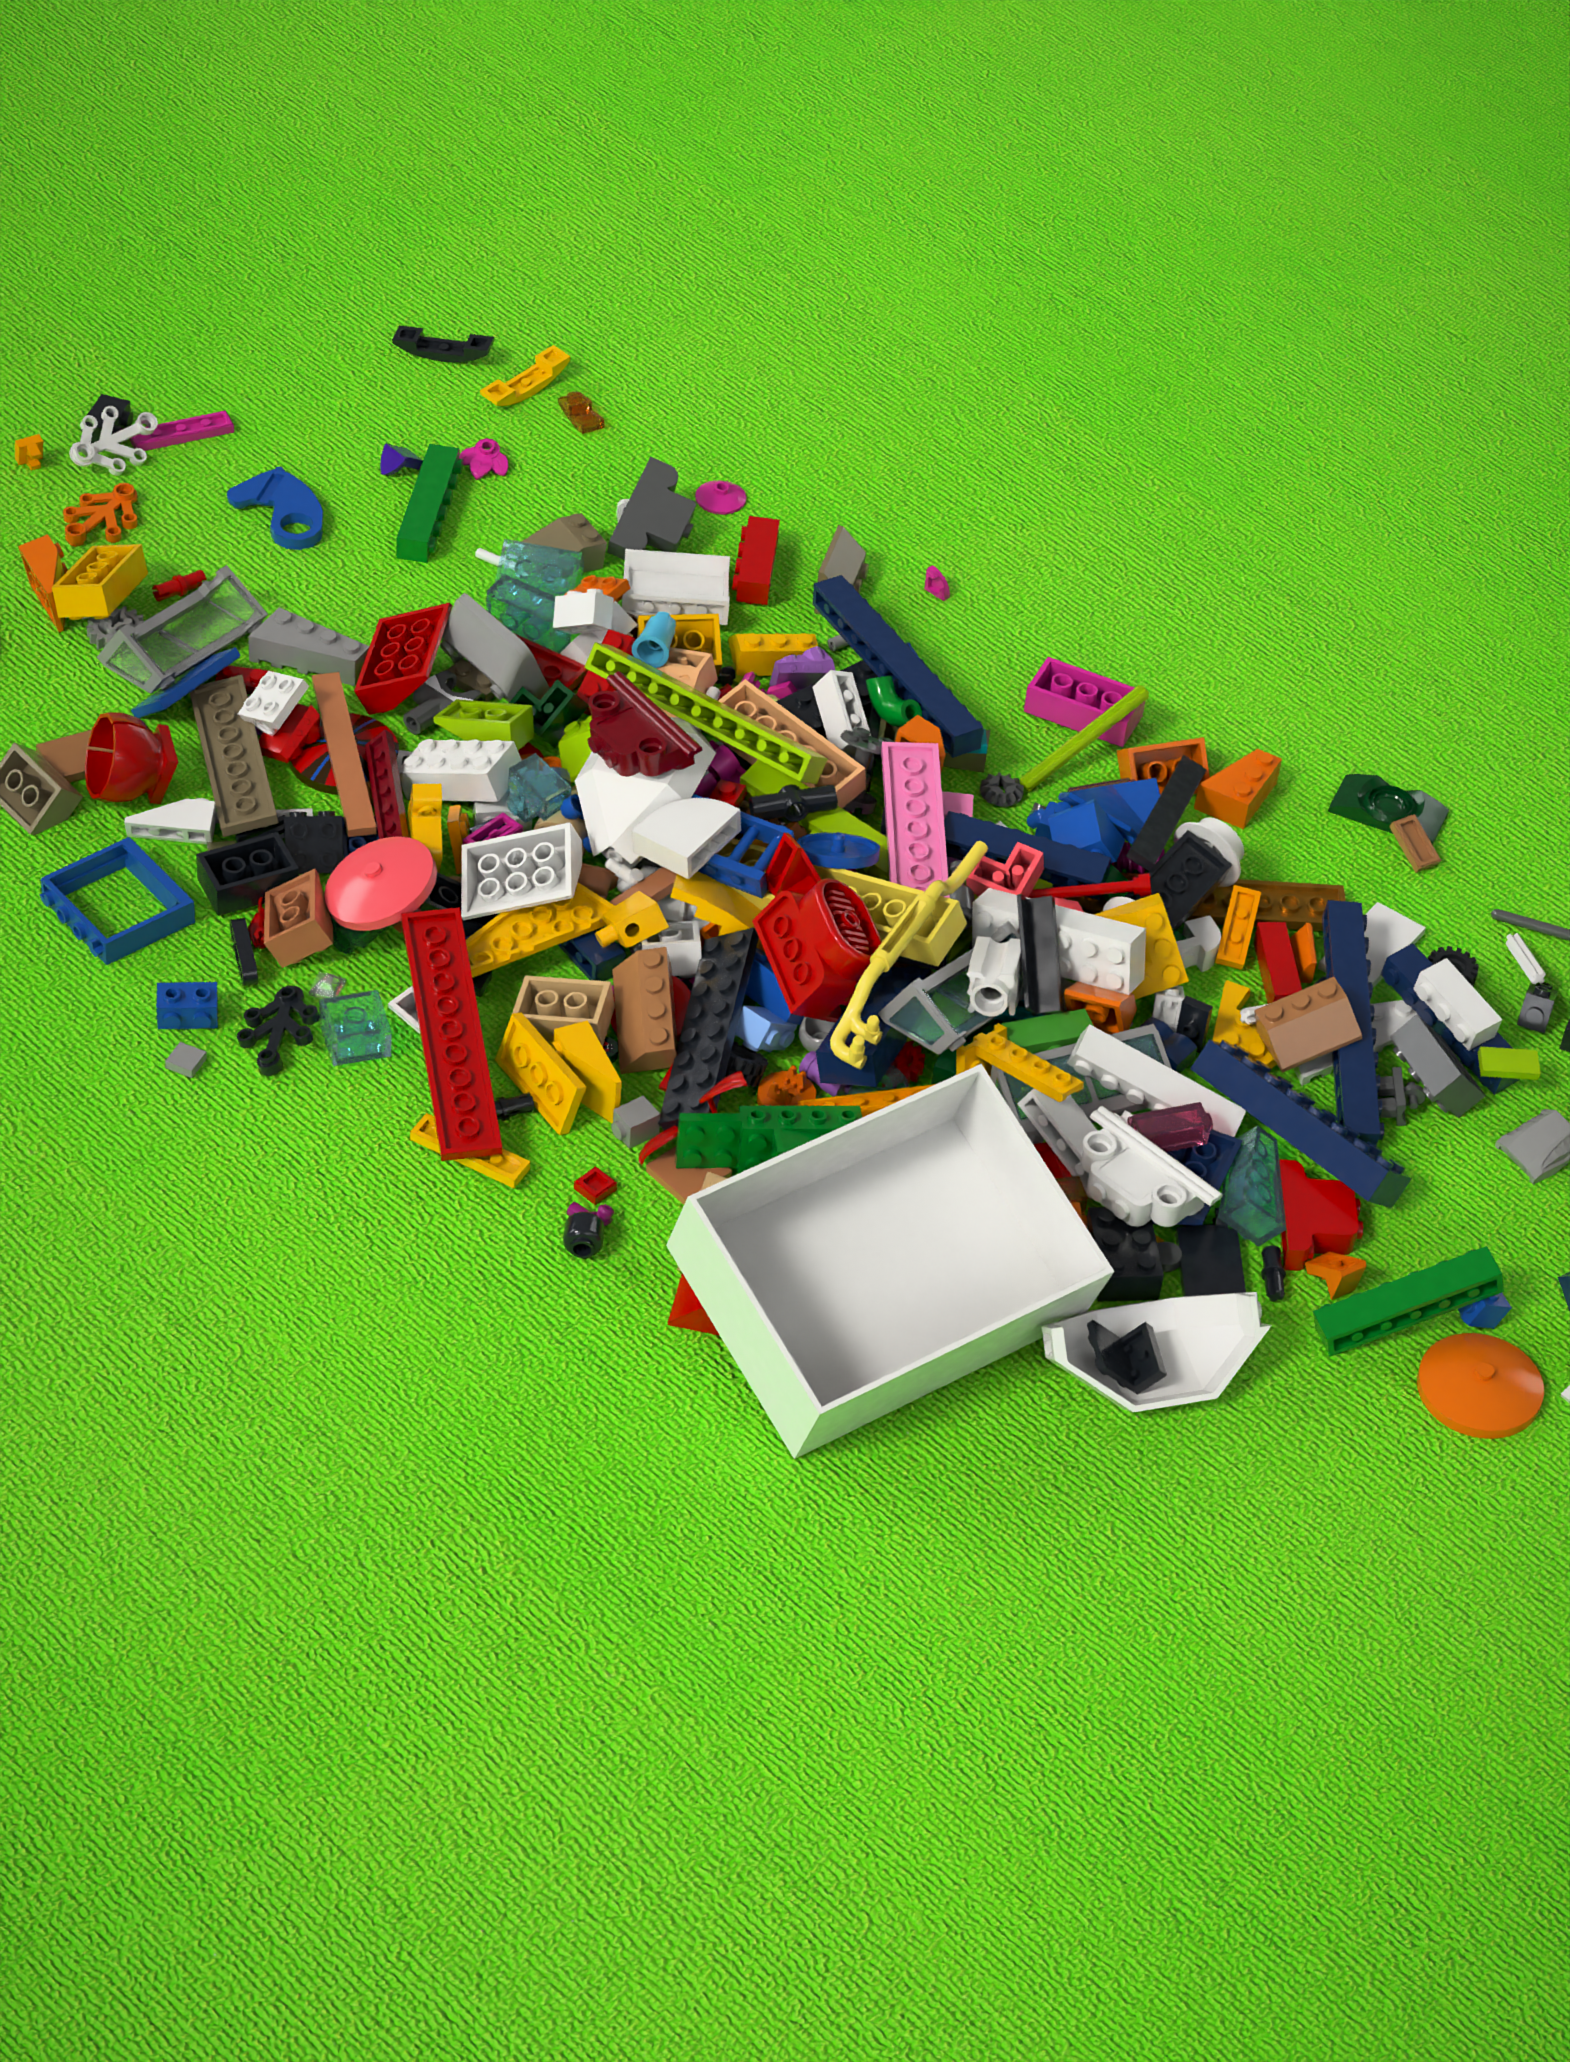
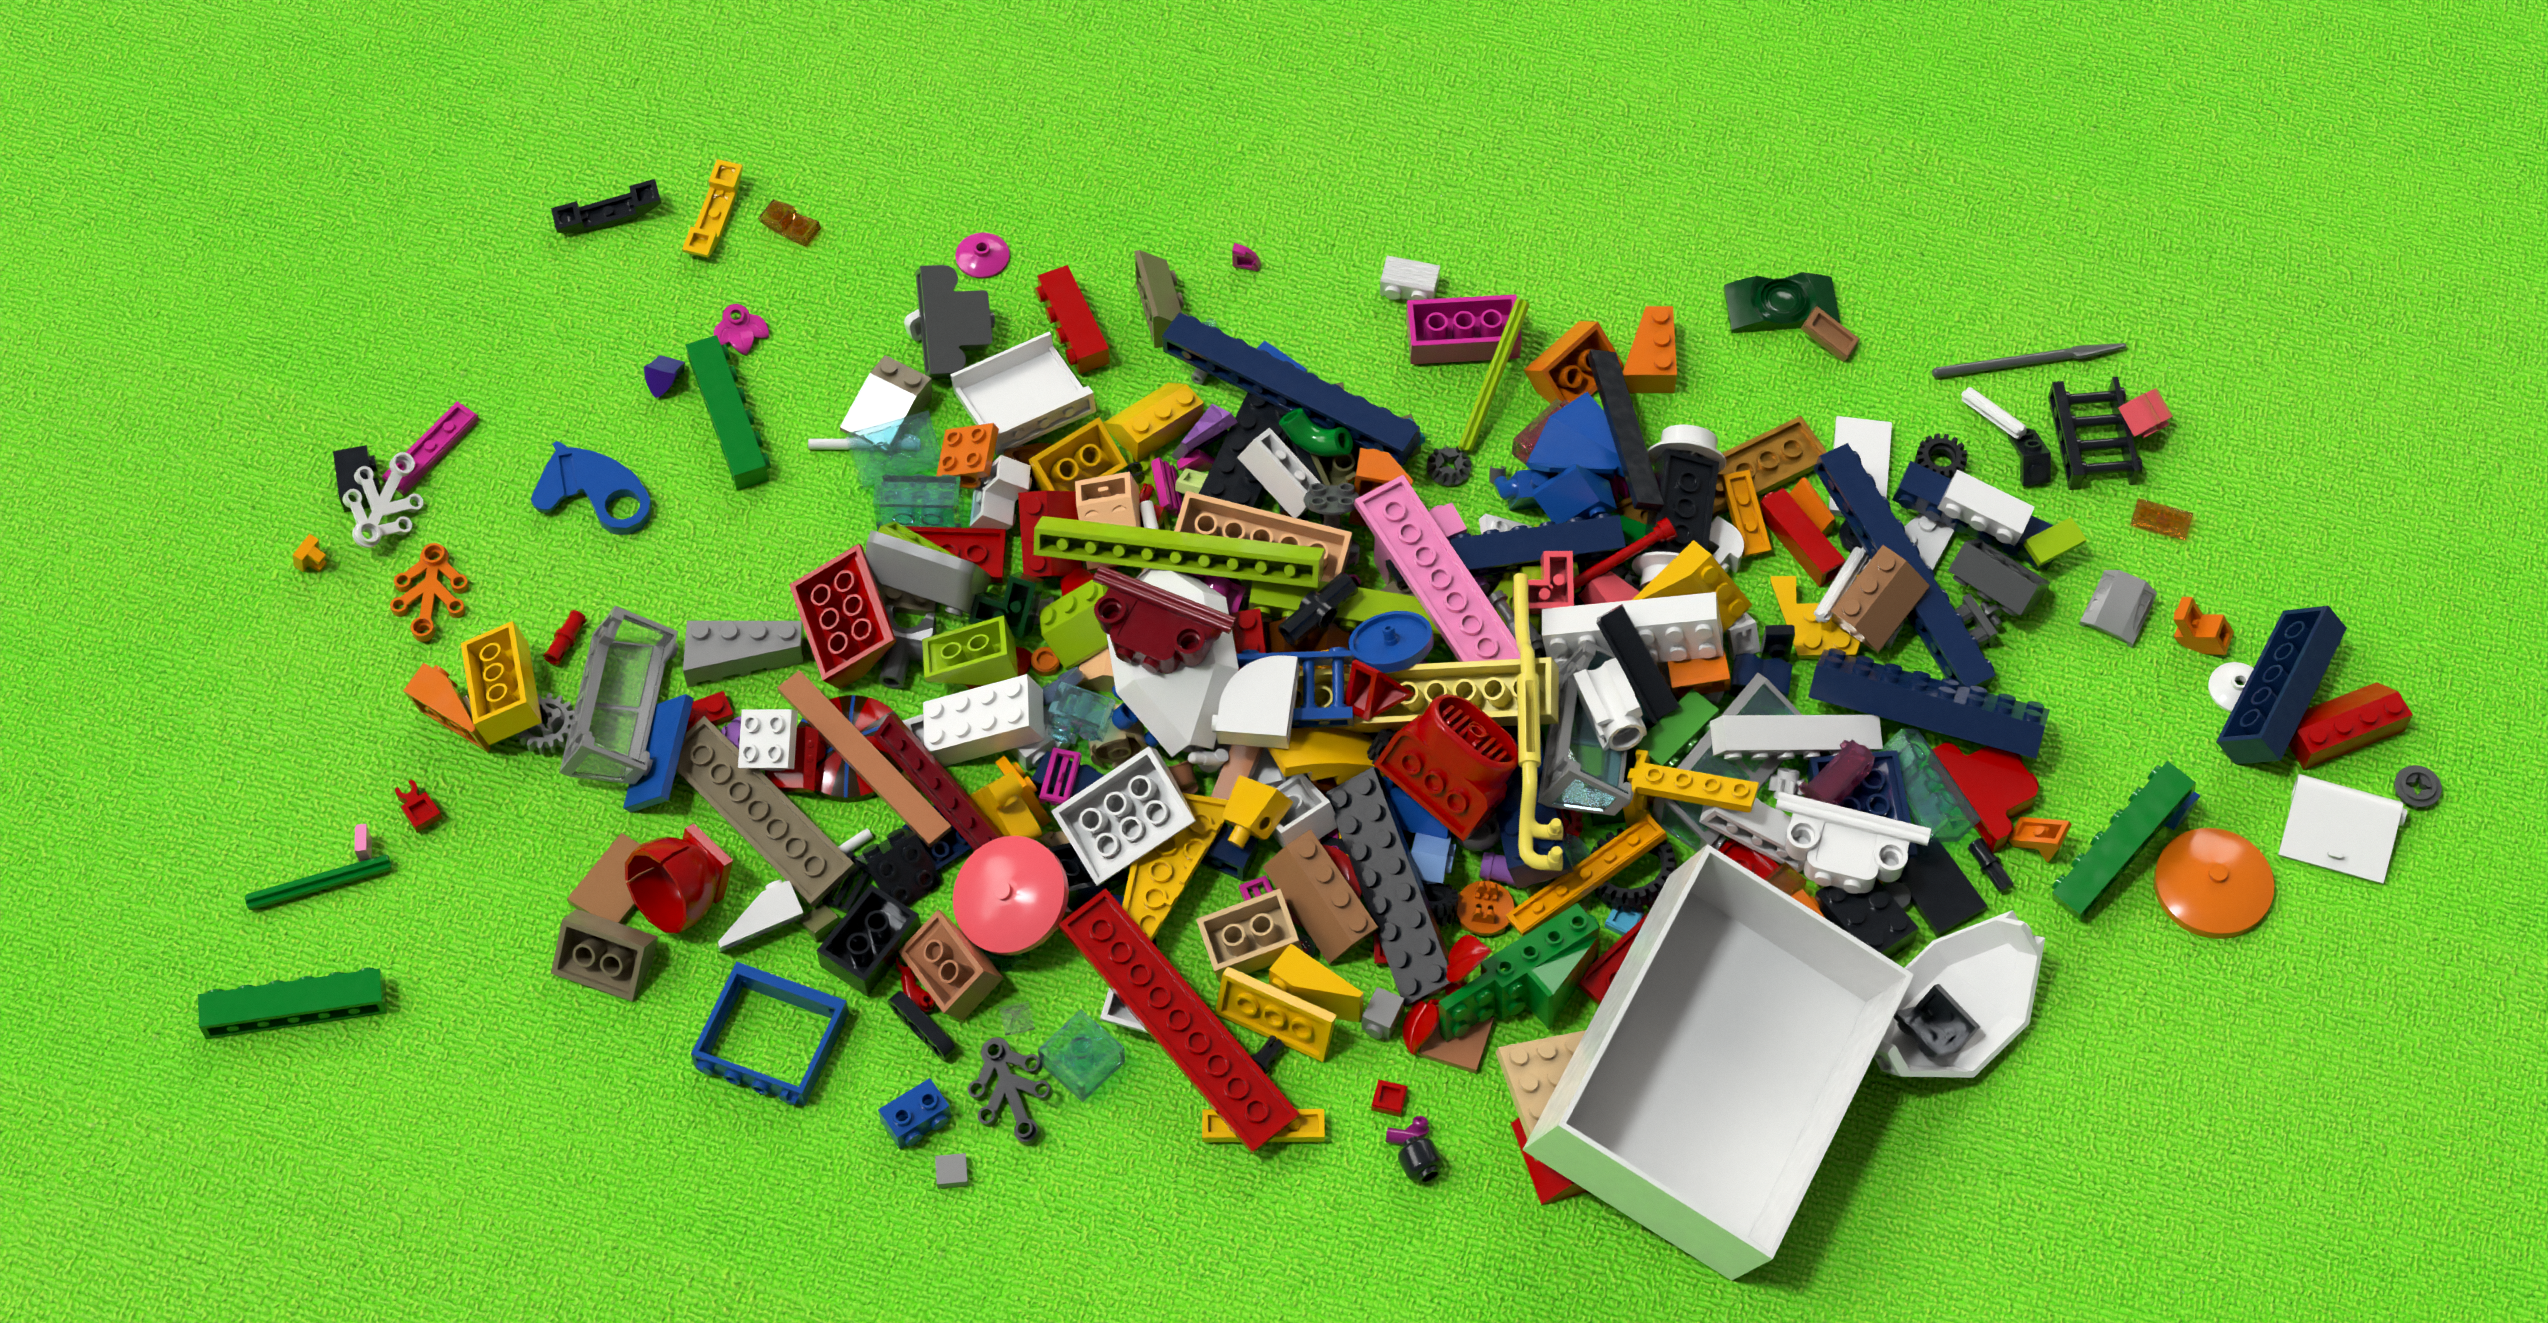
camera: 25 degrees left, 15 degrees up
white brick [553,589,614,634] -> none
medium azure plant [632,612,676,668] -> none
none -> white brick [1380,255,1440,300]

